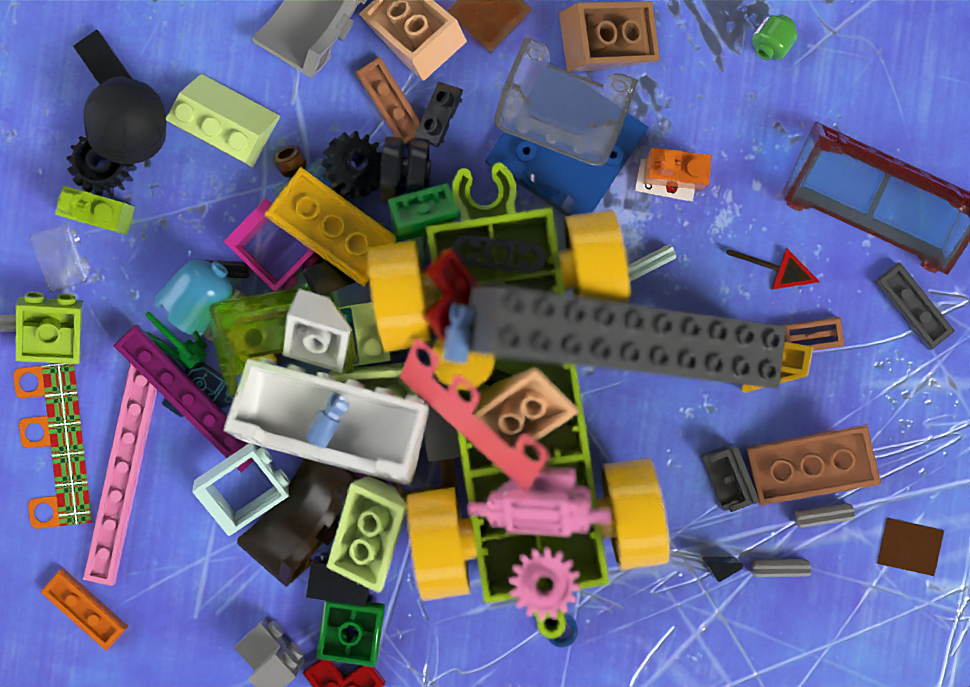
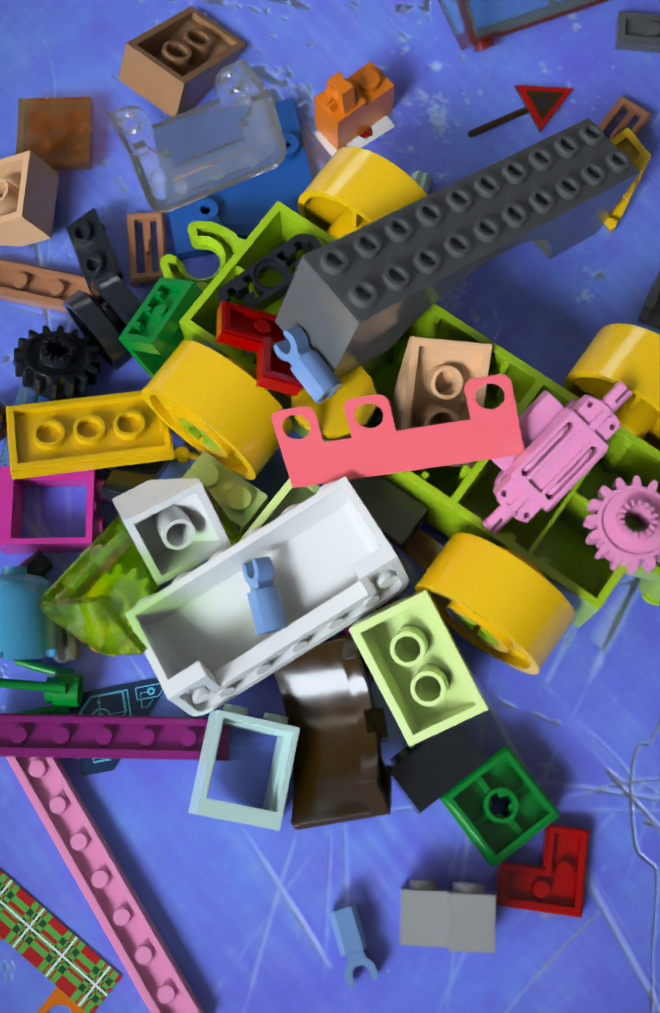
camera: 40 degrees left, 15 degrees down
none -> nougat tile [127,211,167,287]
none -> medium blue bar [328,903,378,988]

